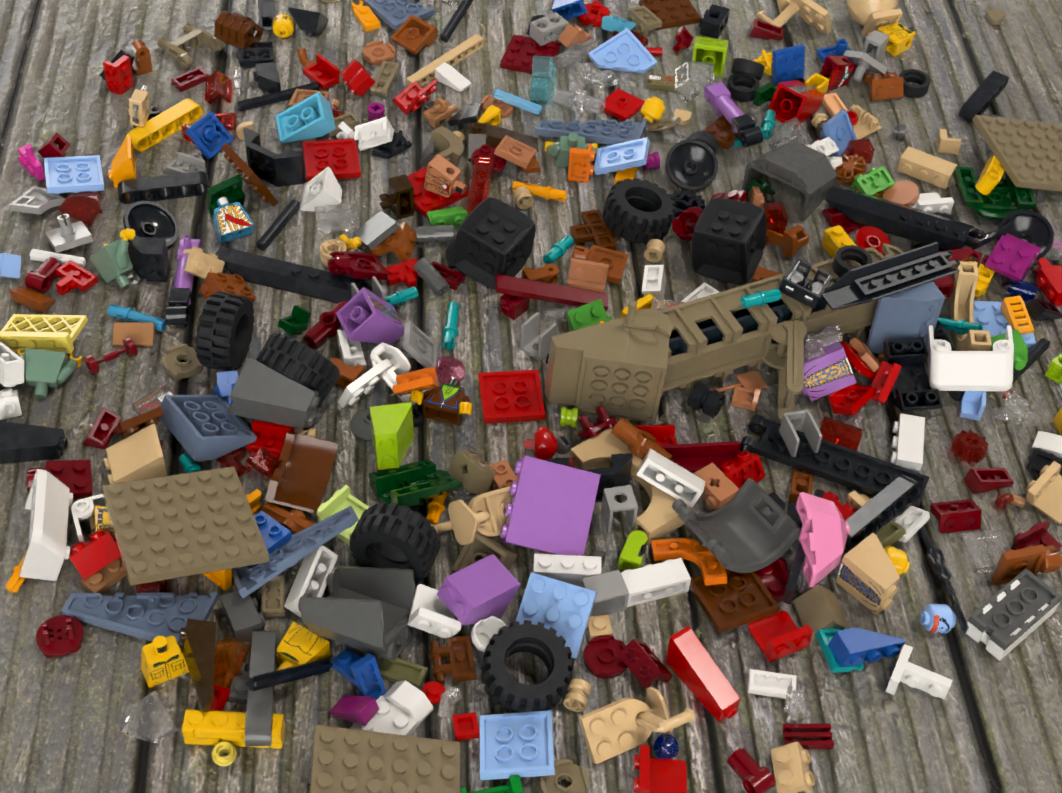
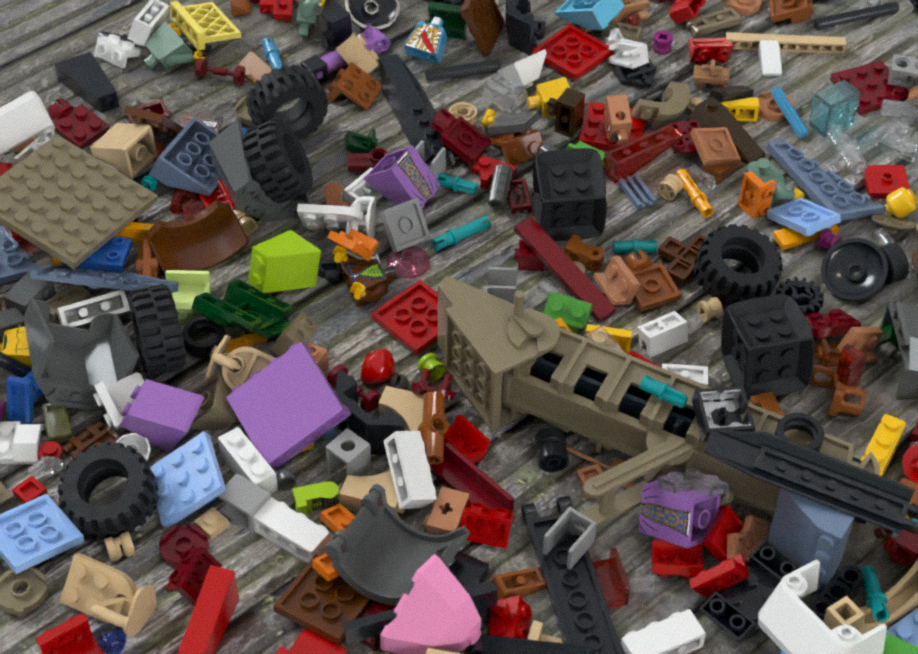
camera: 55 degrees right, 0 degrees up
none -> yellow torso [527,77,570,118]

